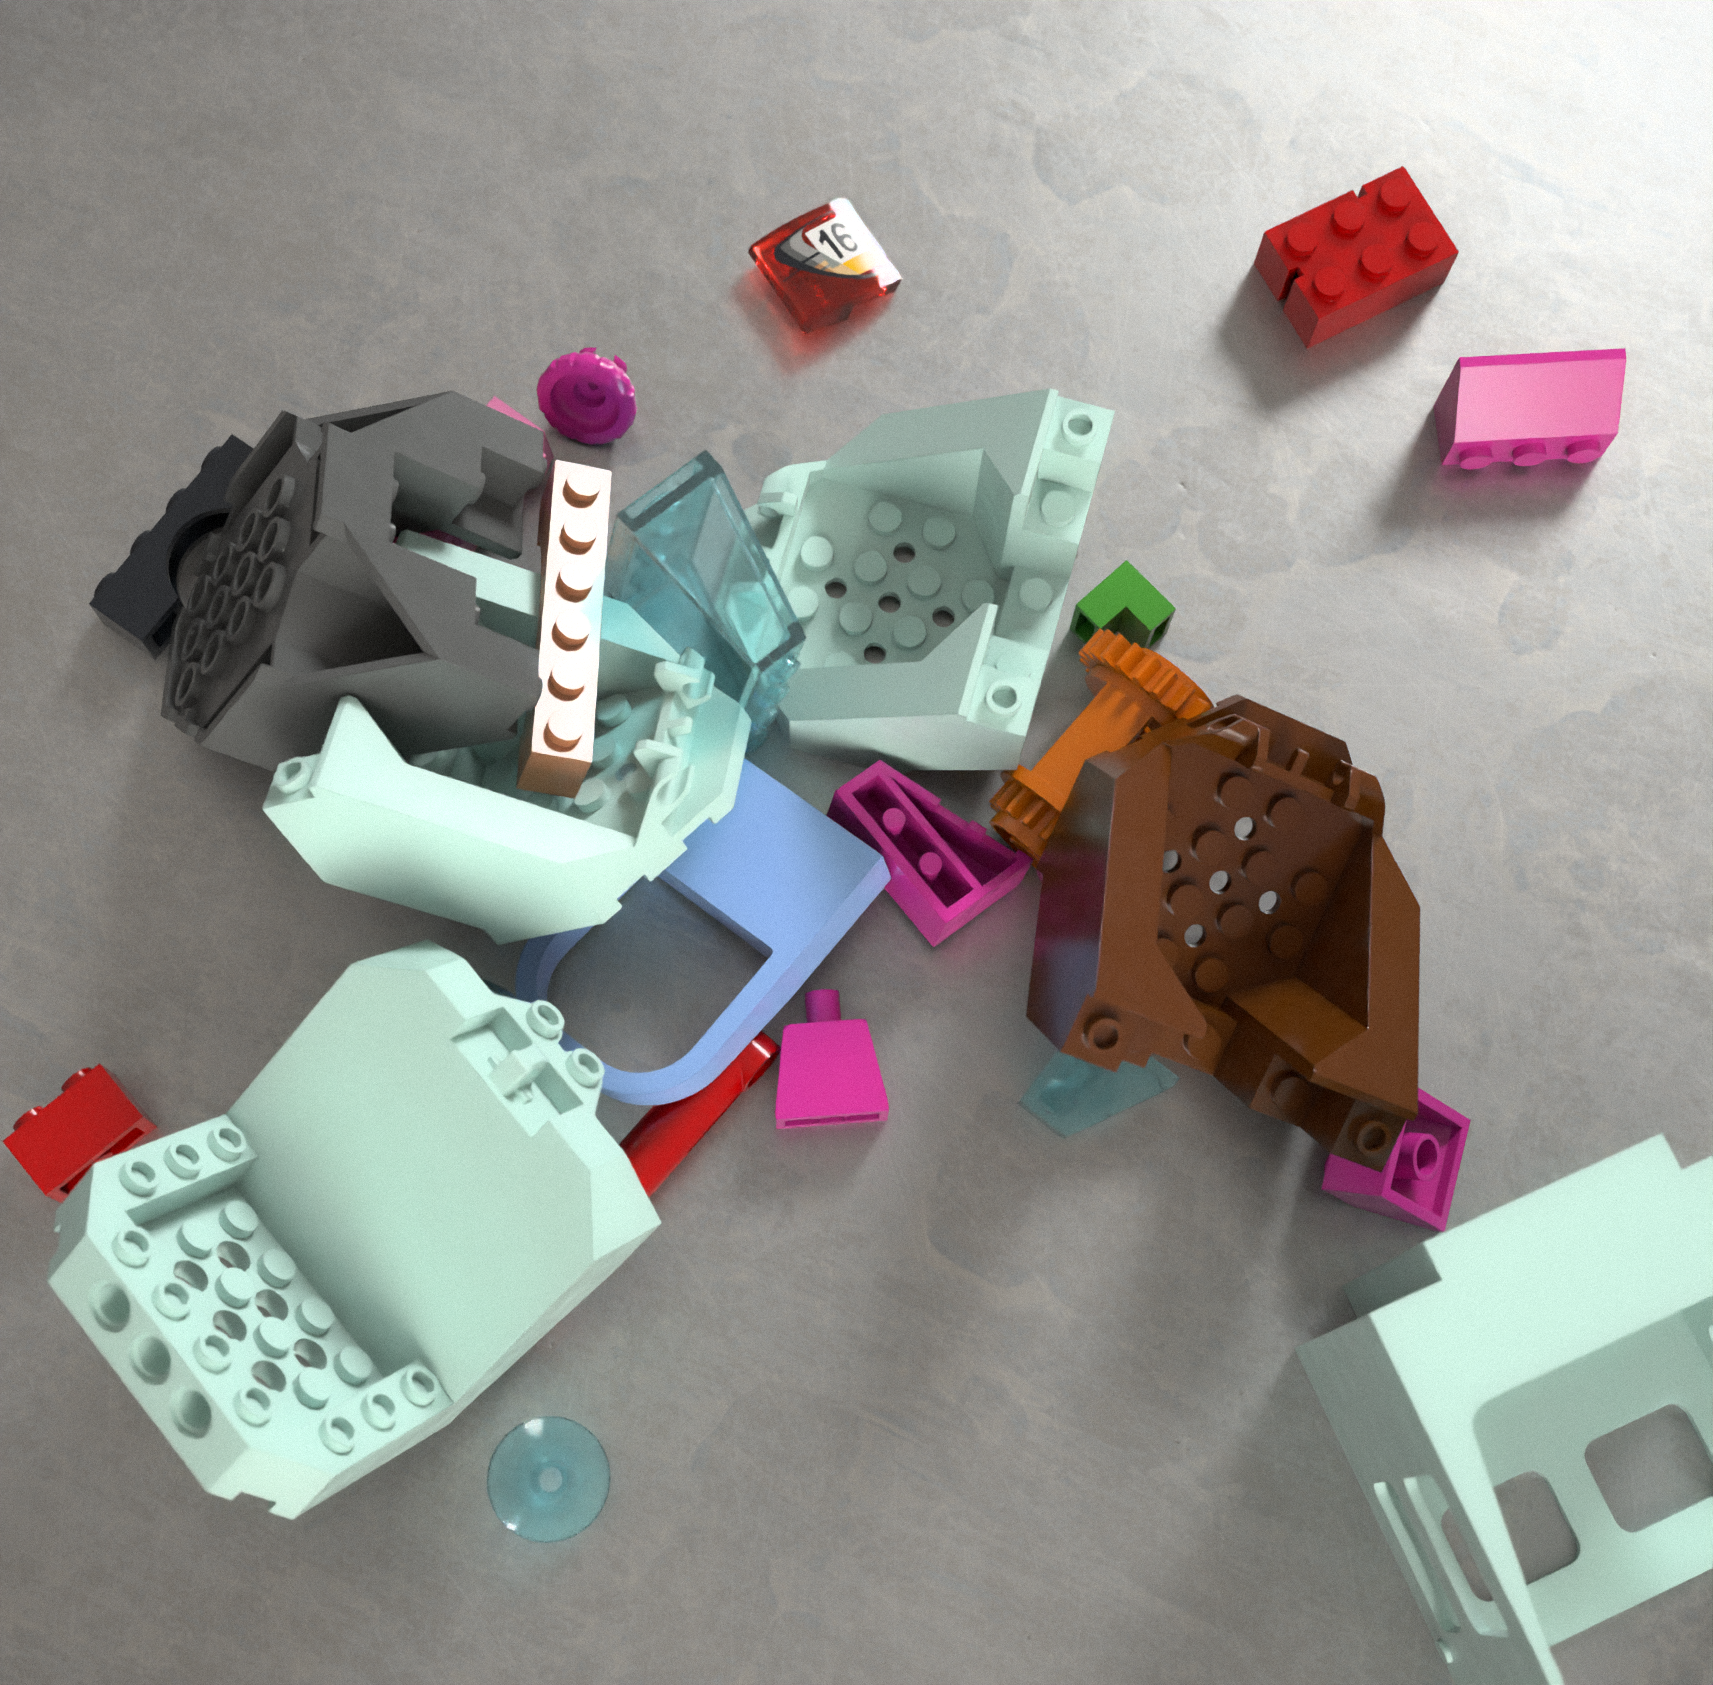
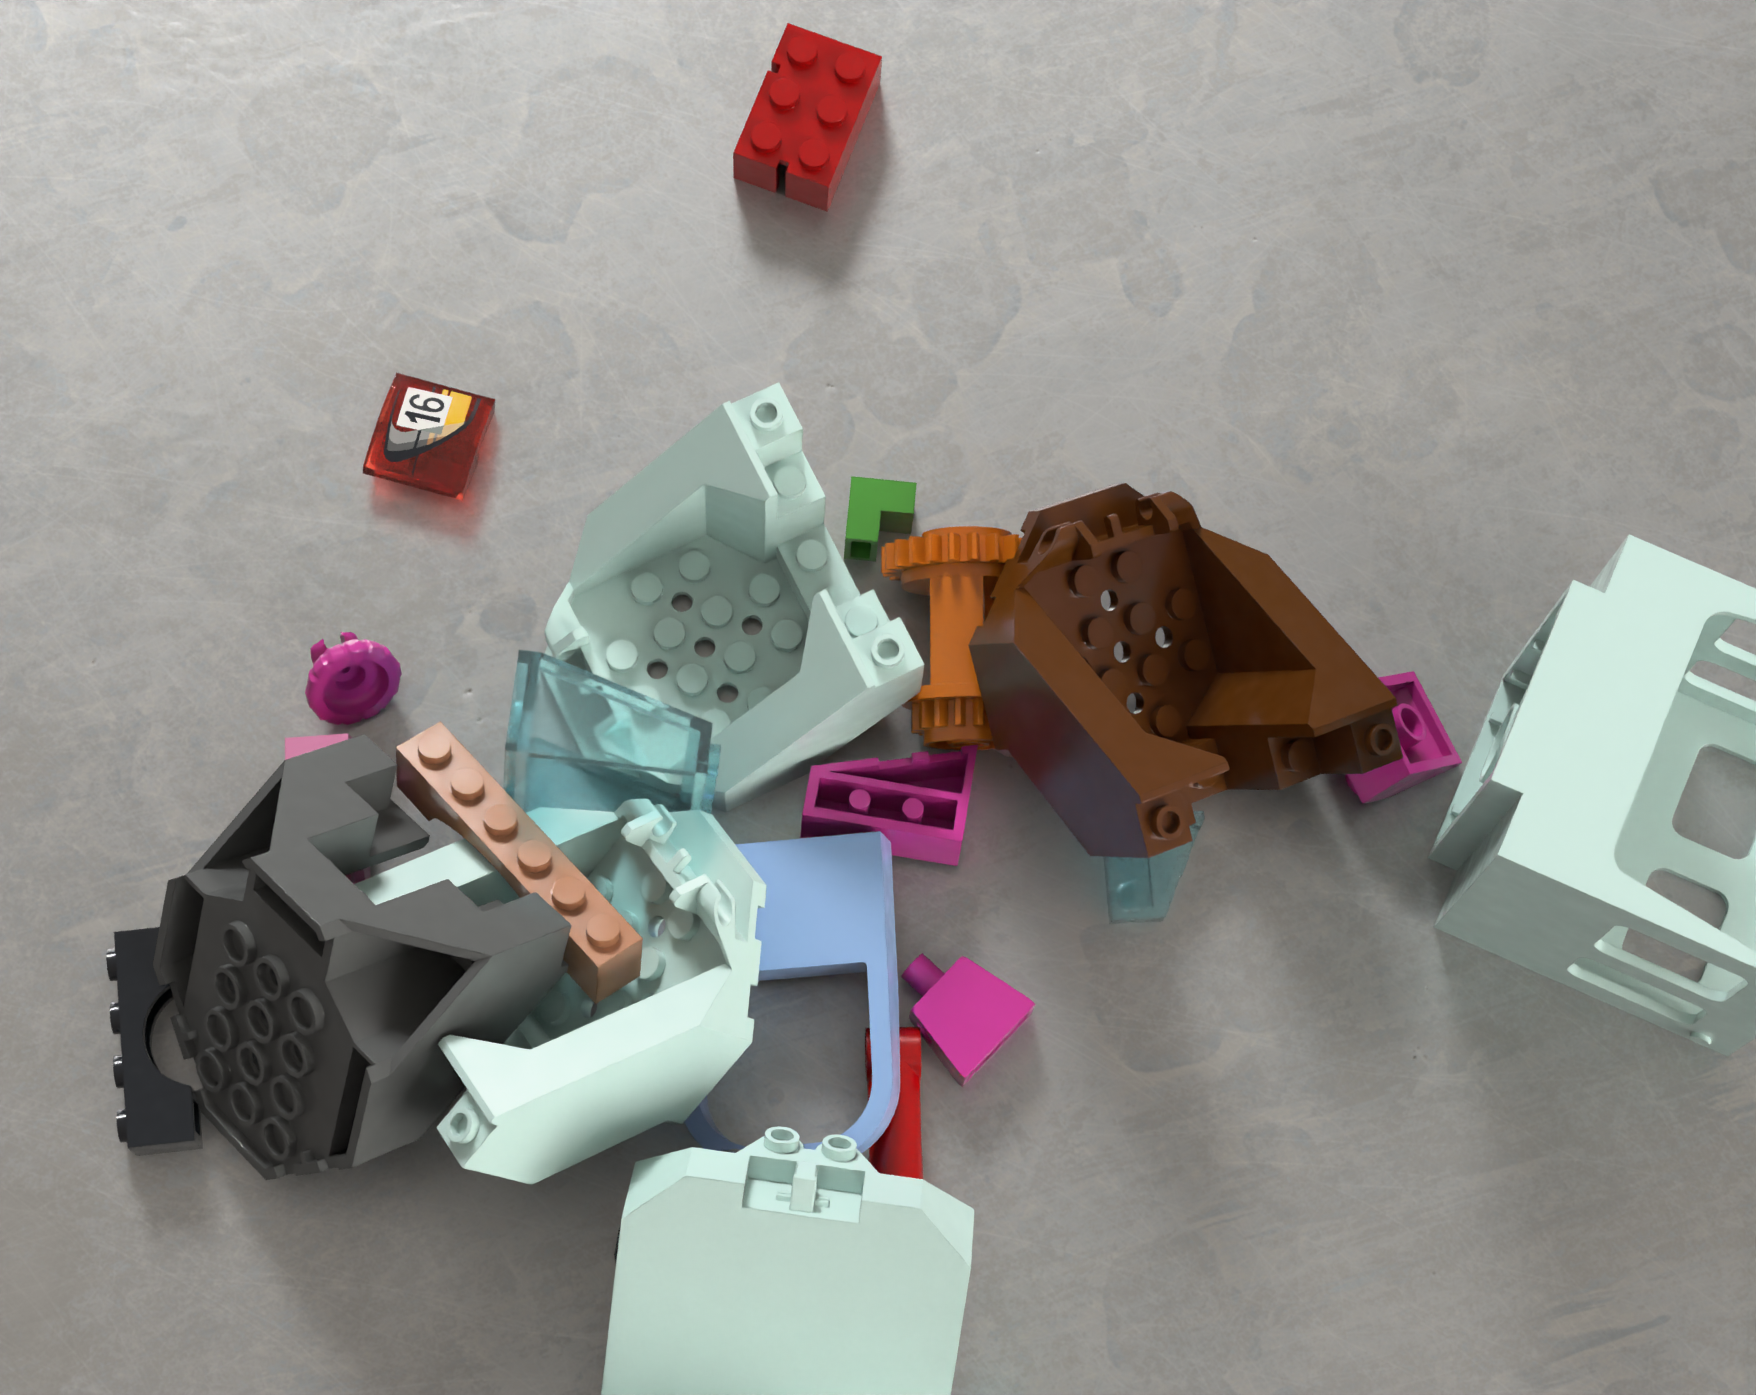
camera: 45 degrees left, 0 degrees up
slope [1433,348,1627,469] -> none

